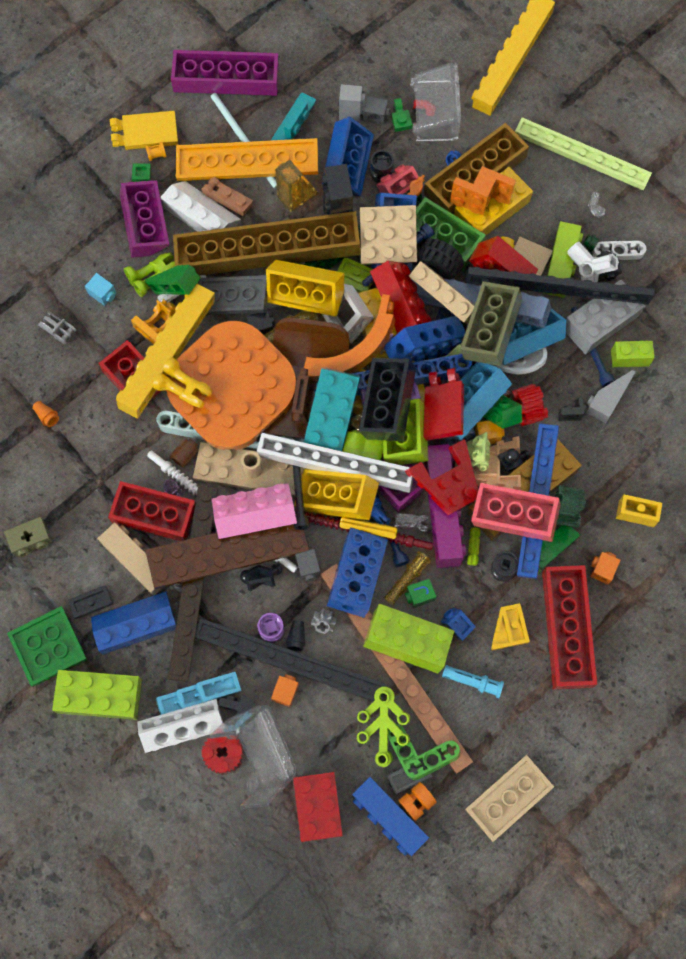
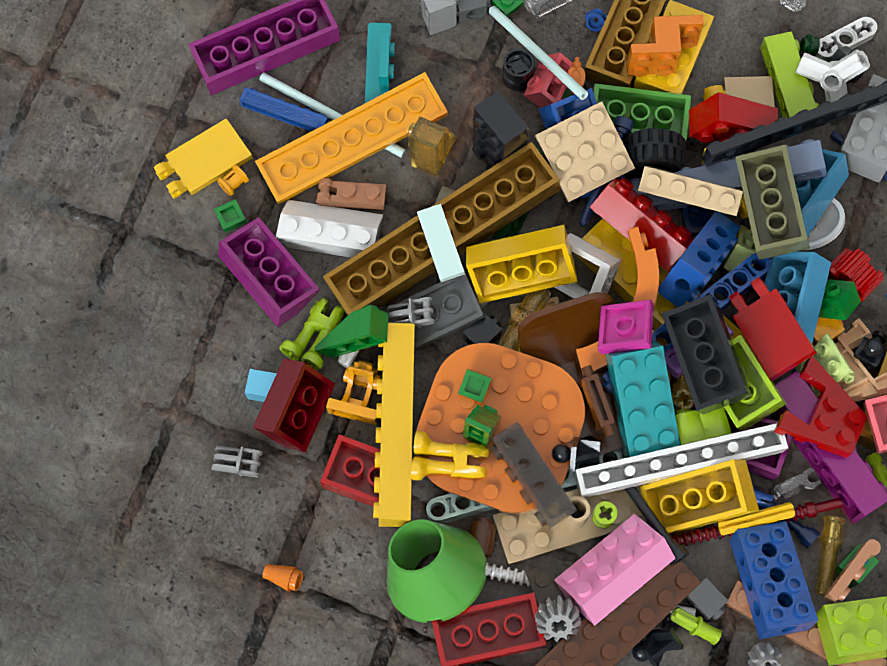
camera: 25 degrees left, 0 degrees up
clear purple cone [162,479,182,496] -> none
blue slope [324,116,374,197] -> none
lime plate [337,257,374,293] -> none
none -> blue piece [239,87,328,132]
none -> dark red brick [253,358,335,453]
none -> bright green cone [386,520,487,623]
none -> light grey arm [387,297,434,329]
none -> light aqua tile [417,204,465,282]
none -> green plate [458,368,491,403]
none -> green slope [463,405,501,448]
none -> light aqua piece [489,6,588,100]
none -> clear smoke brick [490,421,577,529]
none -> light grey gear [535,595,581,642]
none -> black piece [552,435,601,472]
none -> lime bush [592,501,618,529]
none -> dark pink plate [598,300,654,354]
none -> lime axle [670,607,722,645]
none -> nougat plate [822,539,881,604]

